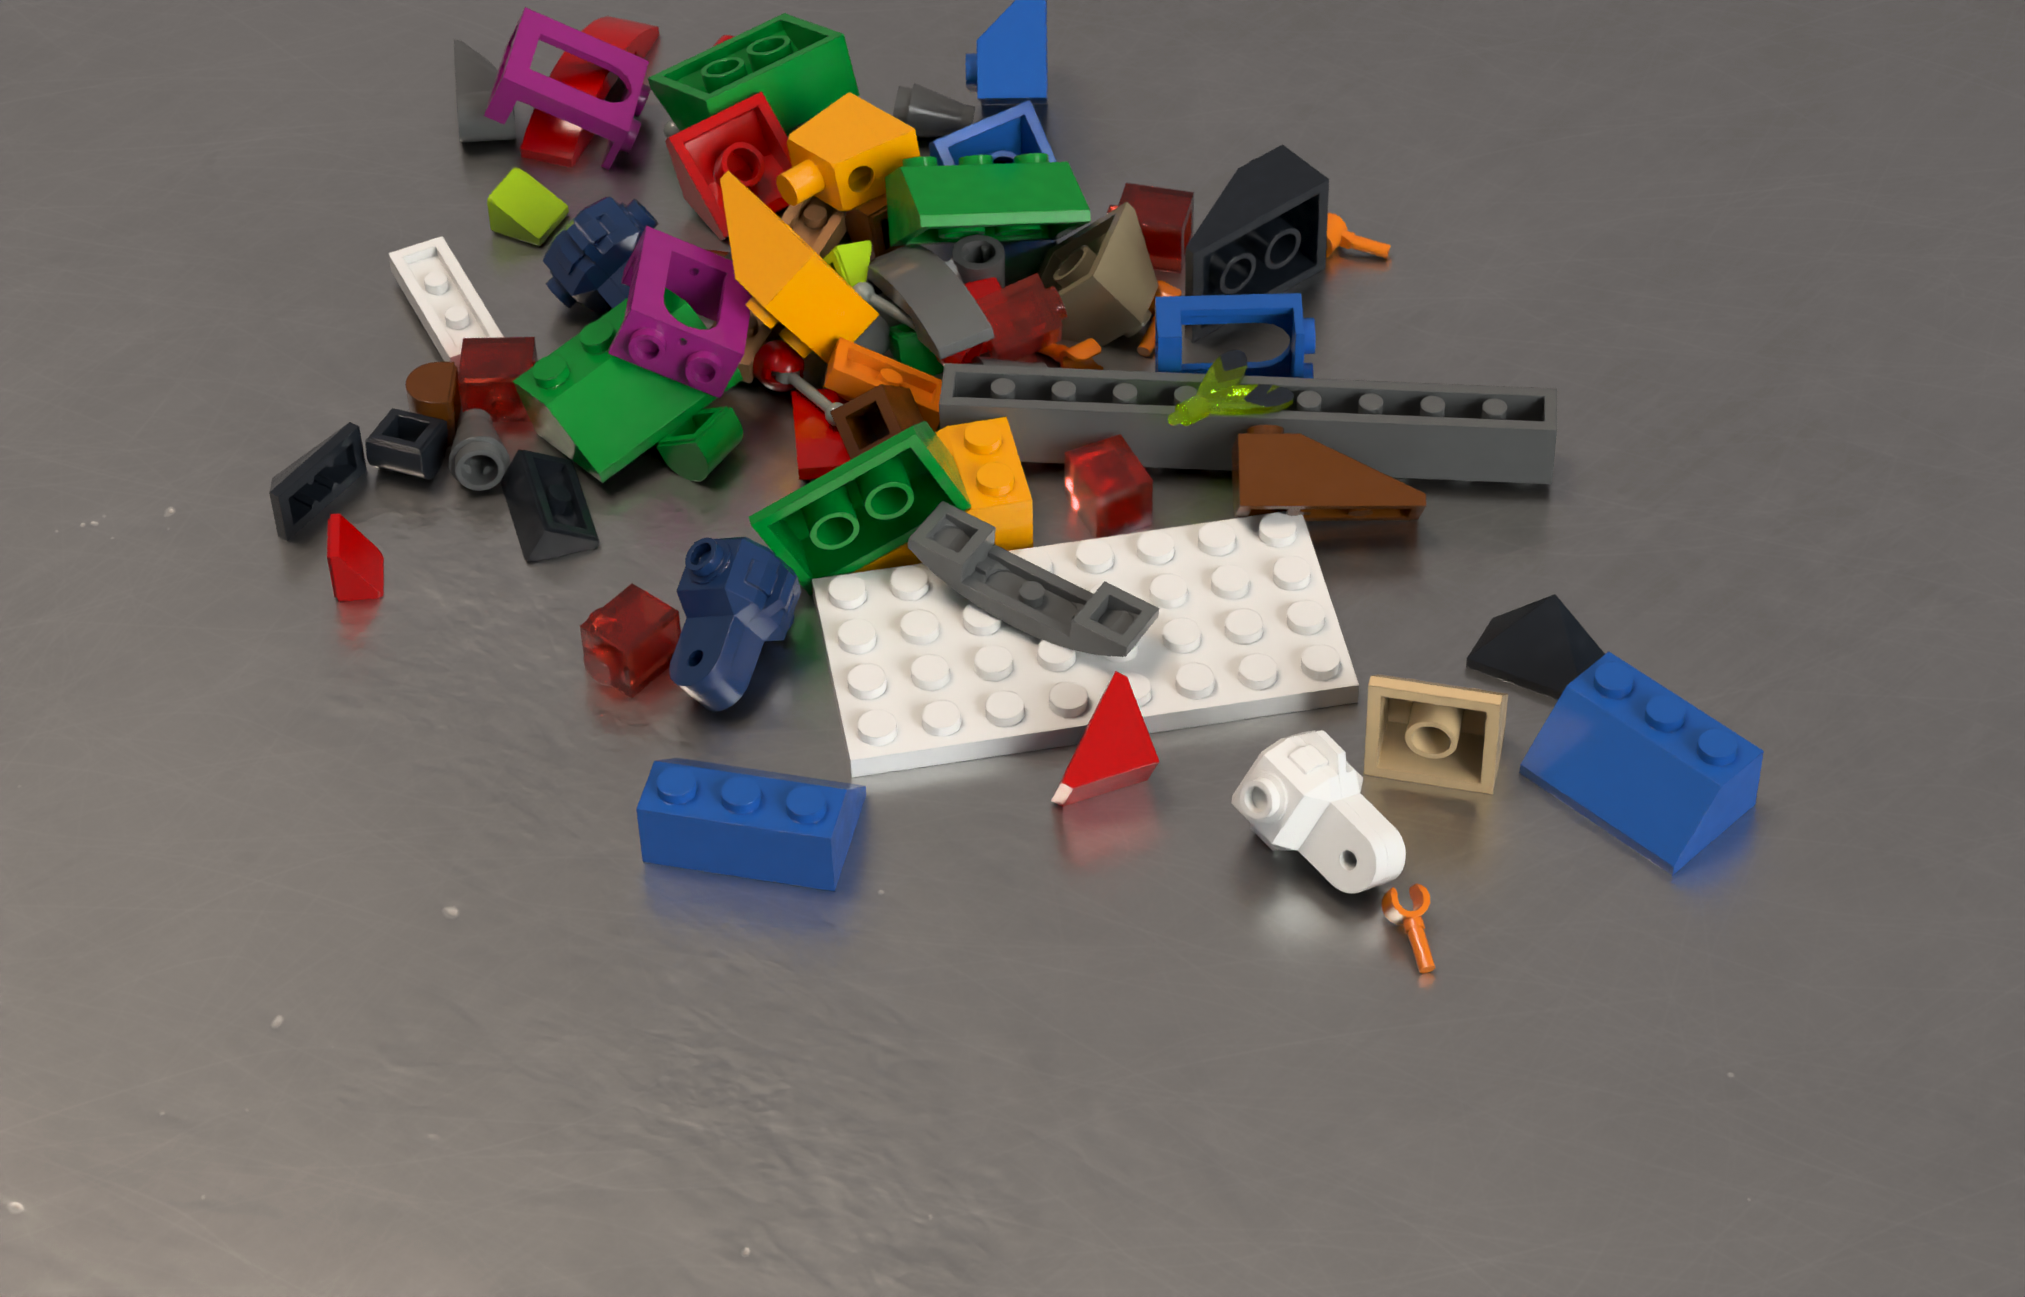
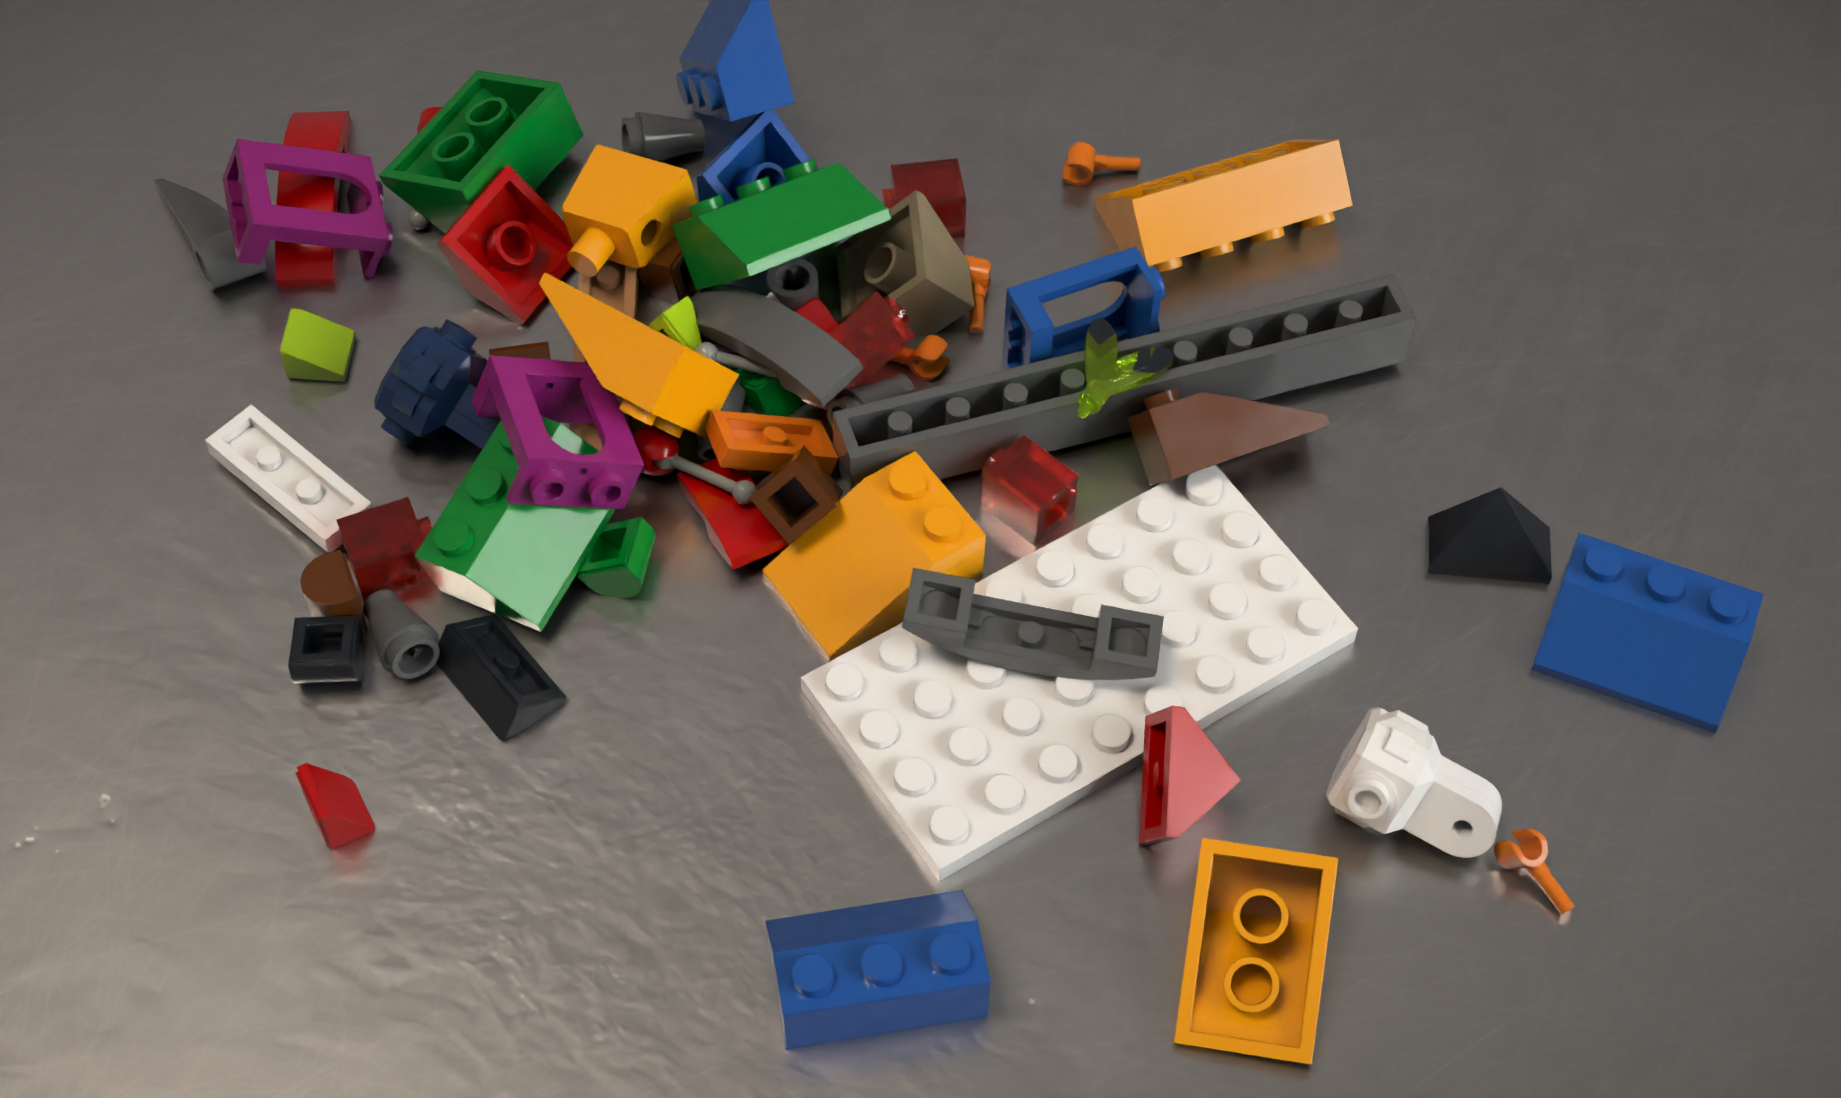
camera: 25 degrees left, 10 degrees up
black slope [269,422,367,541] -> none
clear red brick [580,583,681,698] -> none
dark blue piece [669,537,801,712] -> none
green slope [748,421,972,596] -> none
black slope [1185,144,1329,343] -> none
tan slope [1363,674,1508,795] -> none
none -> light orange slope [1094,139,1353,272]
none -> light orange slope [1174,838,1338,1065]

